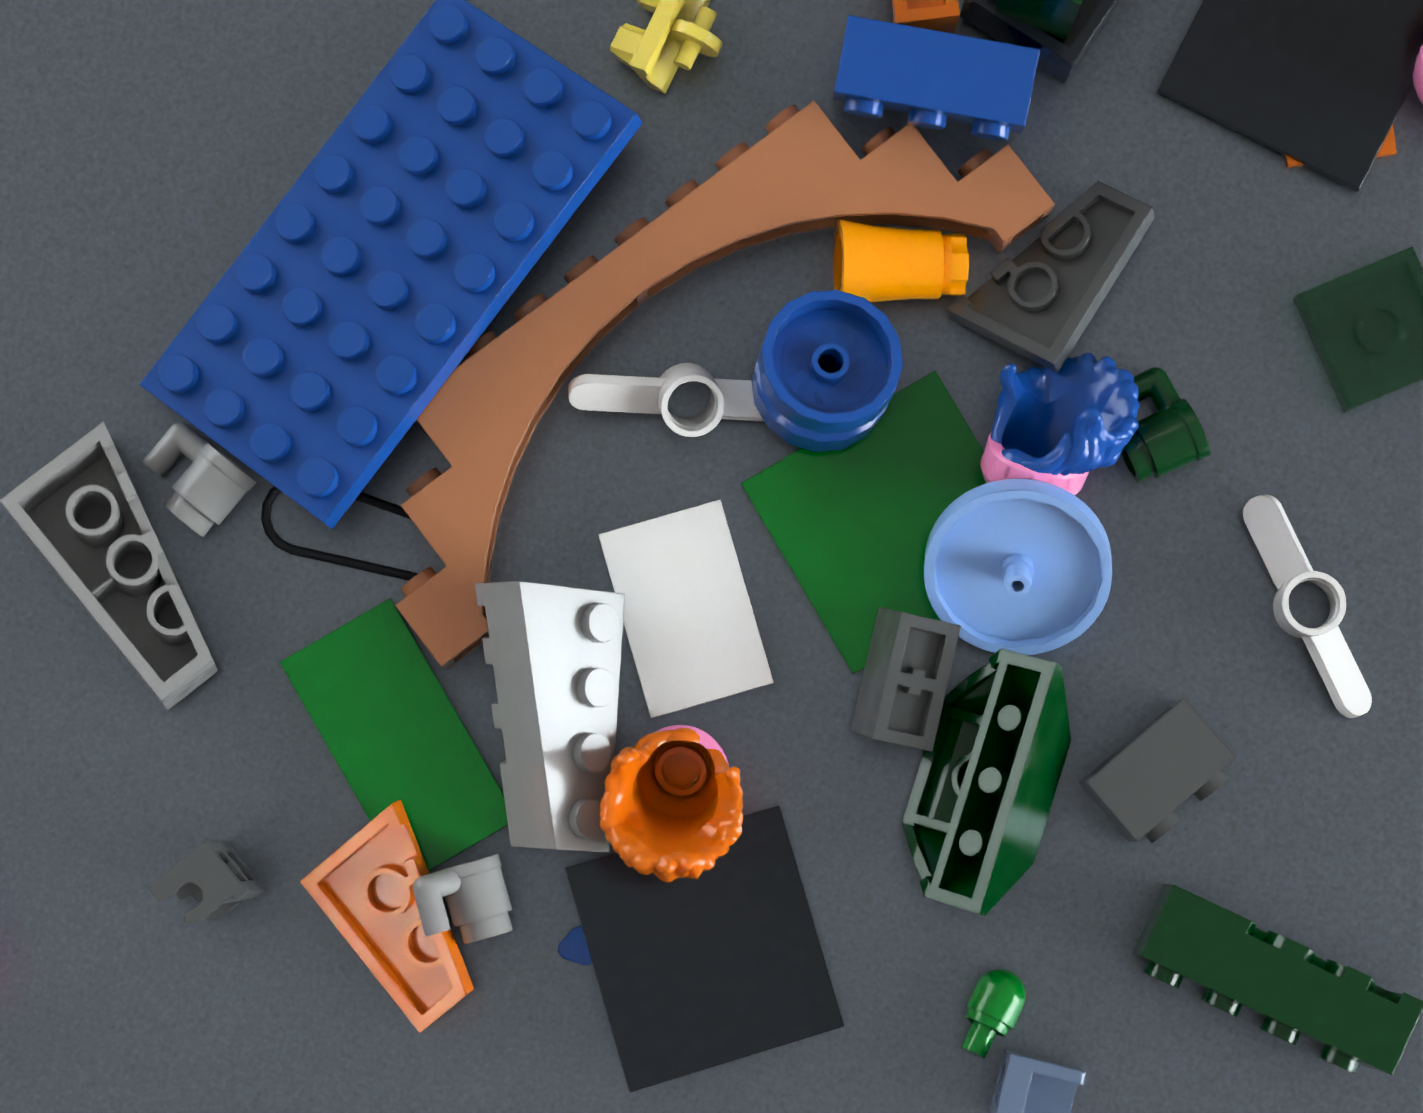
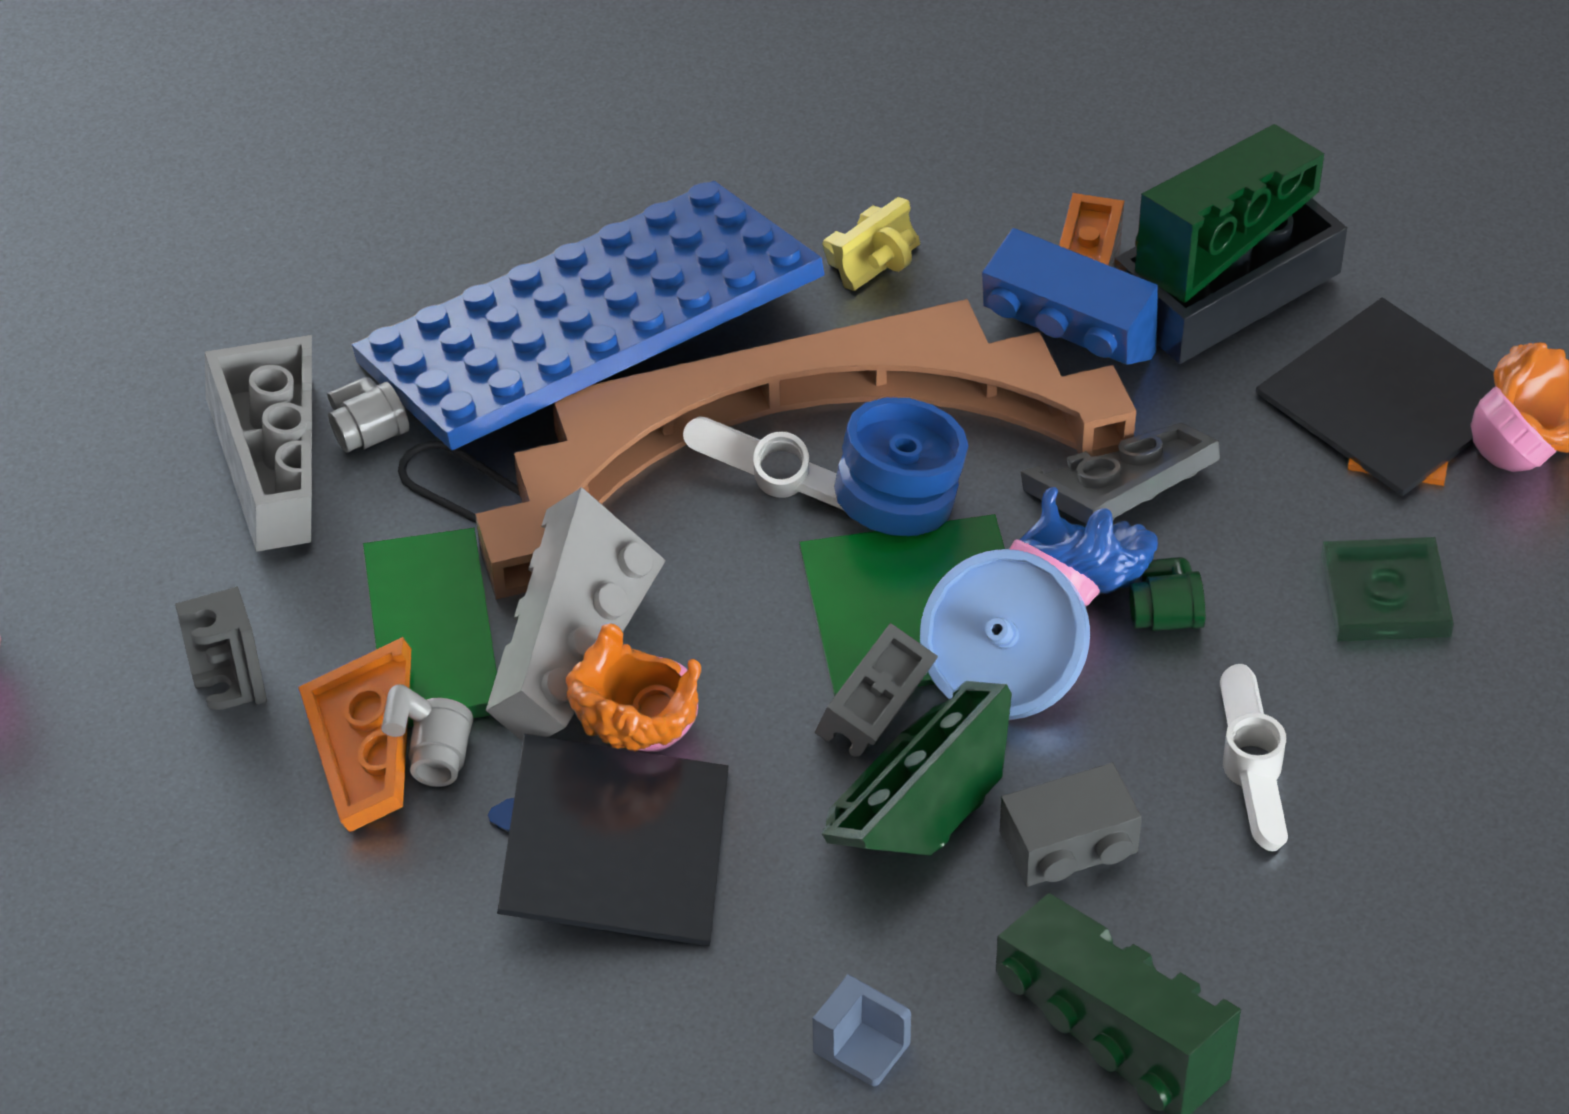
camera: 20 degrees right, 35 degrees down
white tile [598,499,774,719] -> none
light orange plant [833,219,969,303] -> none
green cylinder [961,969,1026,1059] -> none

